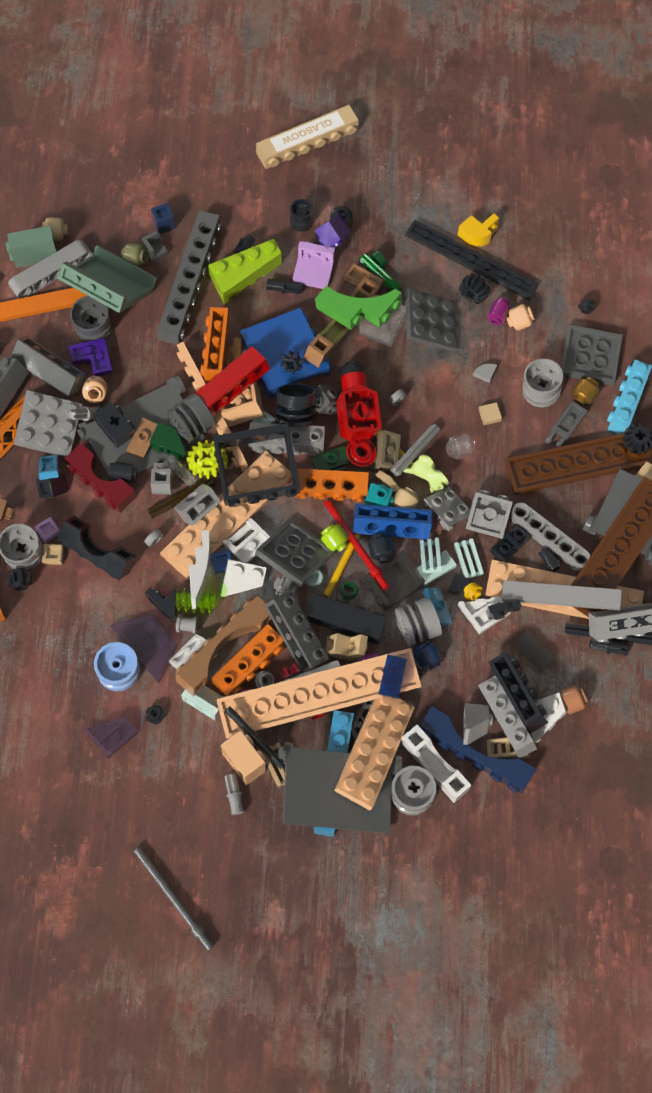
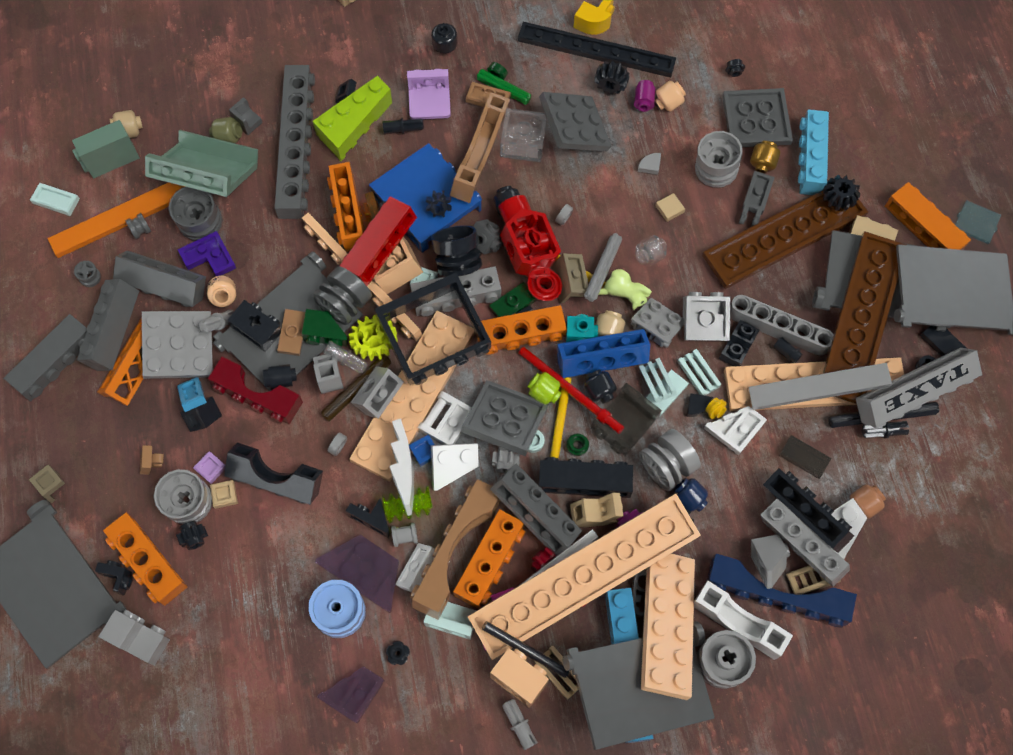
camera: 15 degrees left, 0 degrees up
light grey beam [8,239,93,299] -> none
dark blue panel [151,203,175,234] -> none
light grey plate [255,671,274,688] -> none
black wheel [290,199,313,232] -> none
dark purple brick [315,213,351,249] -> none
bright green arch [315,286,402,330] -> none
tan tile [376,470,399,493] -> none
clear blue brick [378,654,407,700] -> none
dark azure plate [423,588,452,626] -> none
black plate [486,599,522,620] -> none
none -> dark grey wheel [125,213,151,239]

